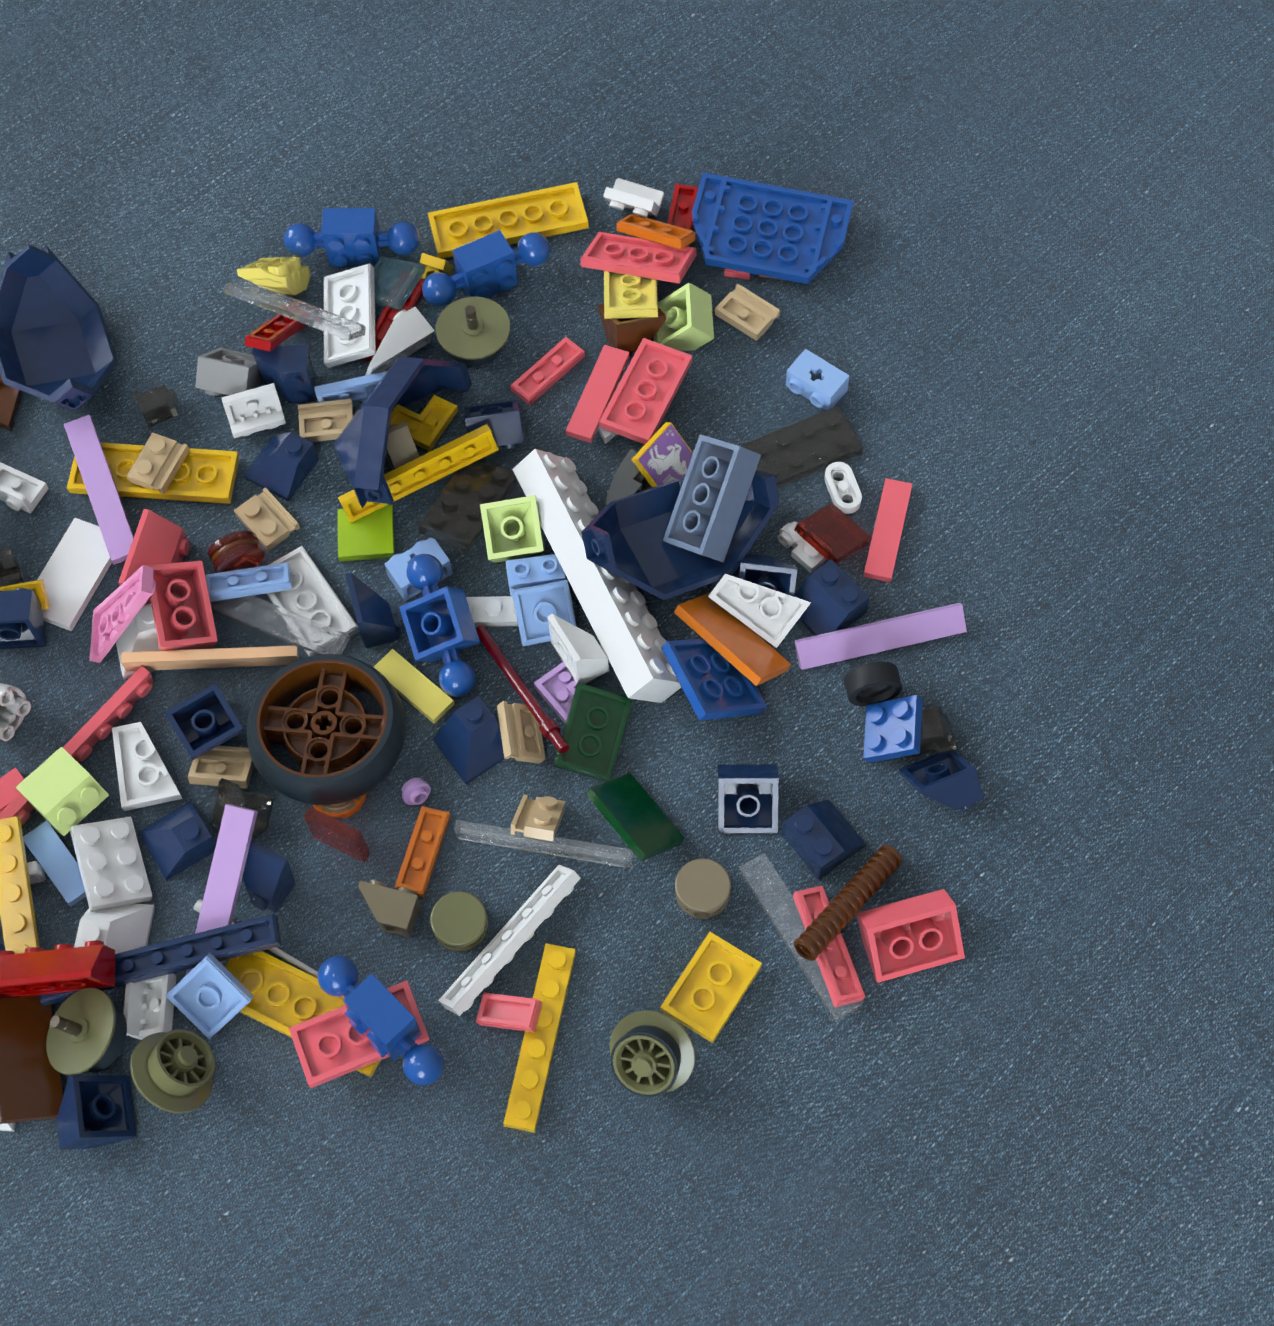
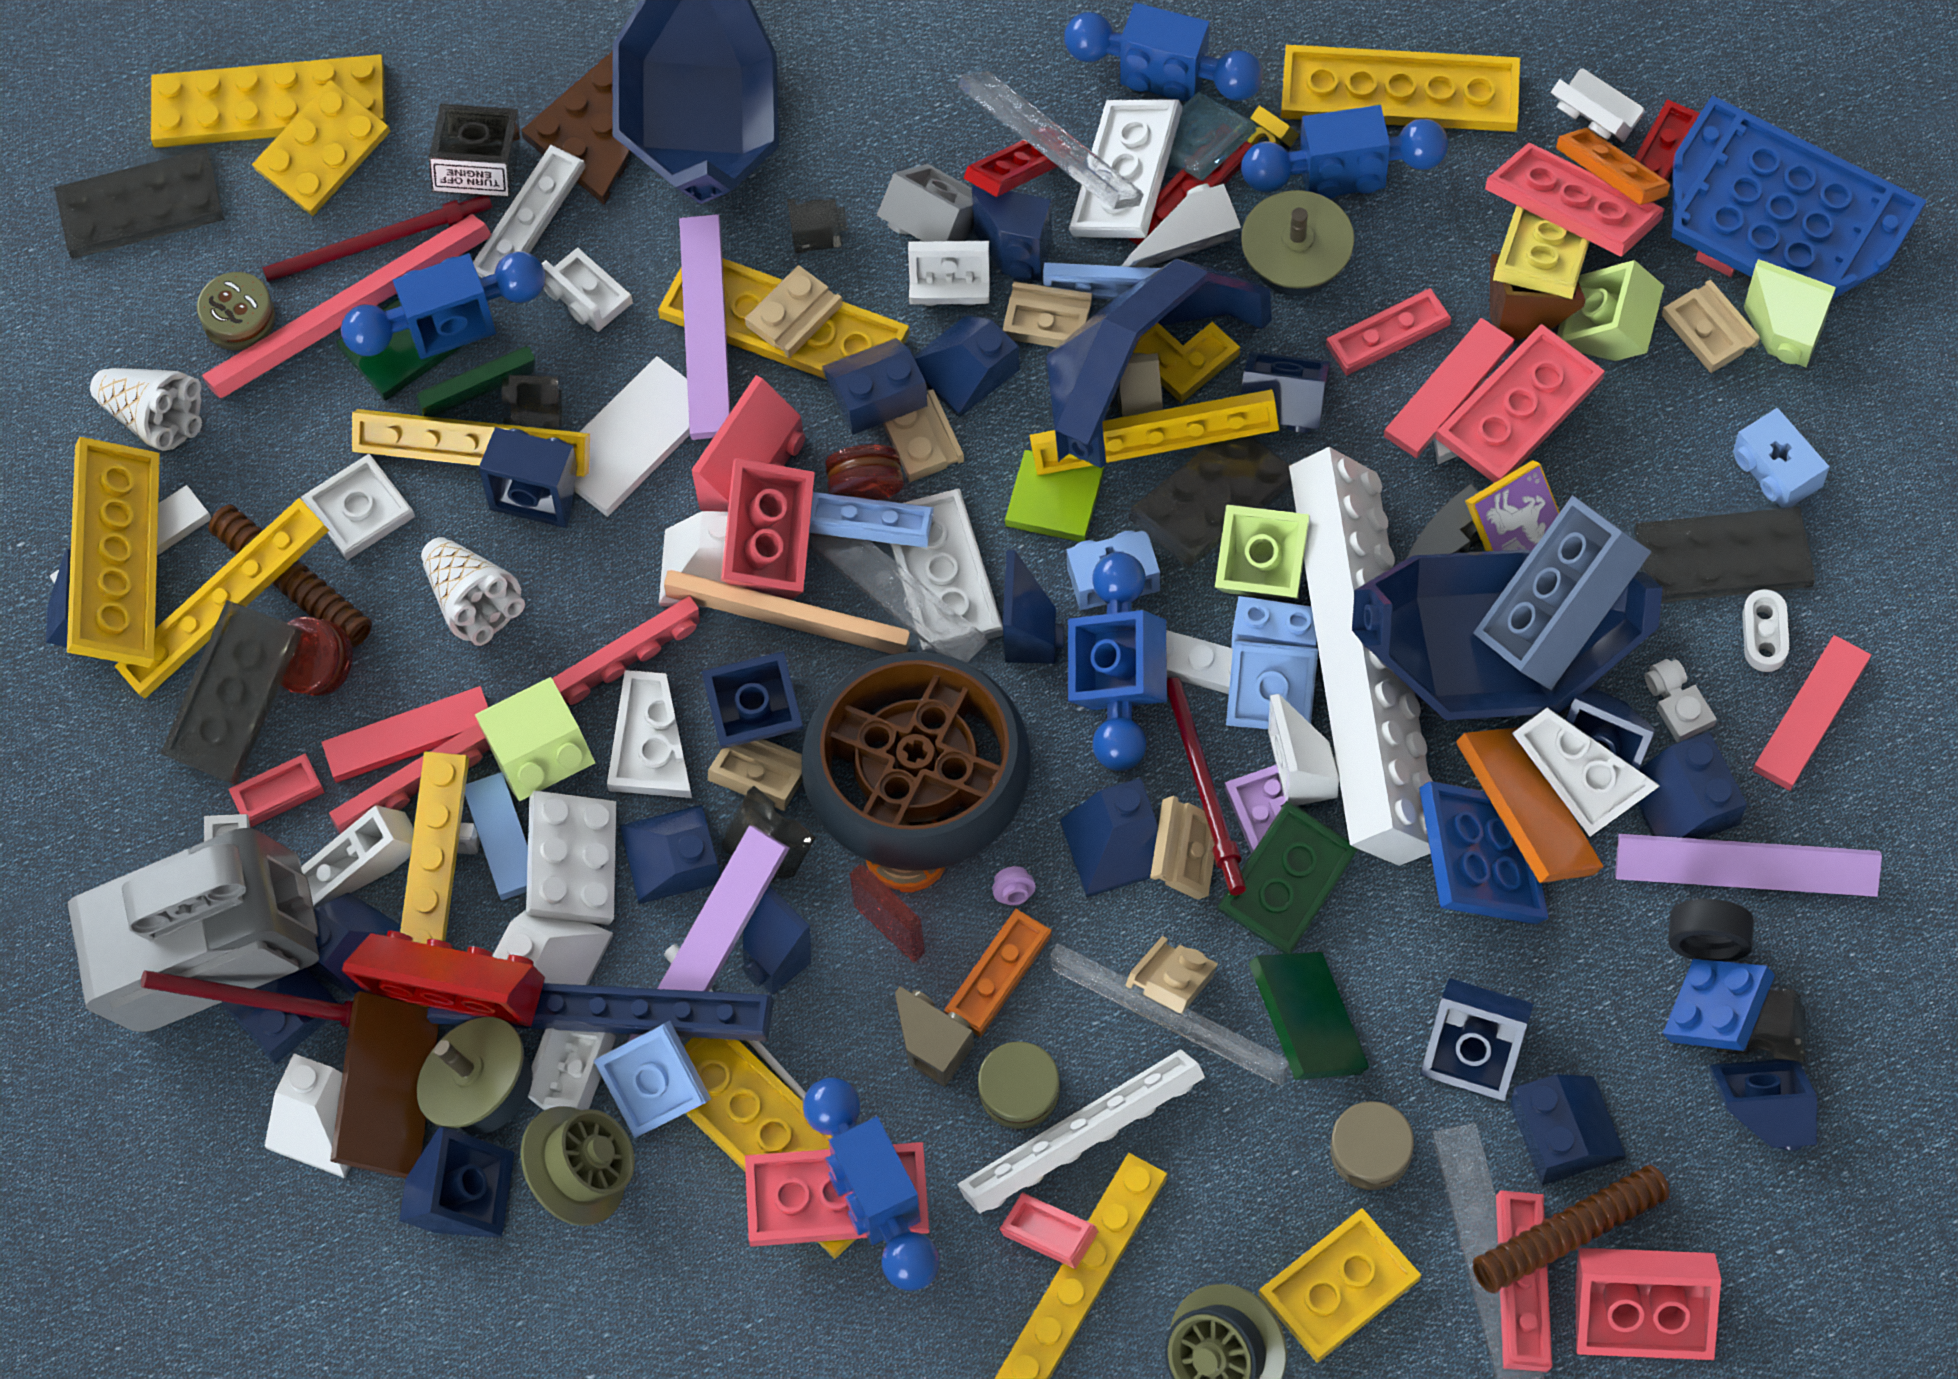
camera: 20 degrees right, 0 degrees up
bright pink wing [89,565,156,663] -> none
light yellow slope [237,257,310,295] -> none
light yellow tile [374,649,455,724] -> none
clear red tile [794,502,872,564] -> none
none -> dark blue slope [822,338,928,435]
none -> yellowish green slope [1744,259,1836,367]

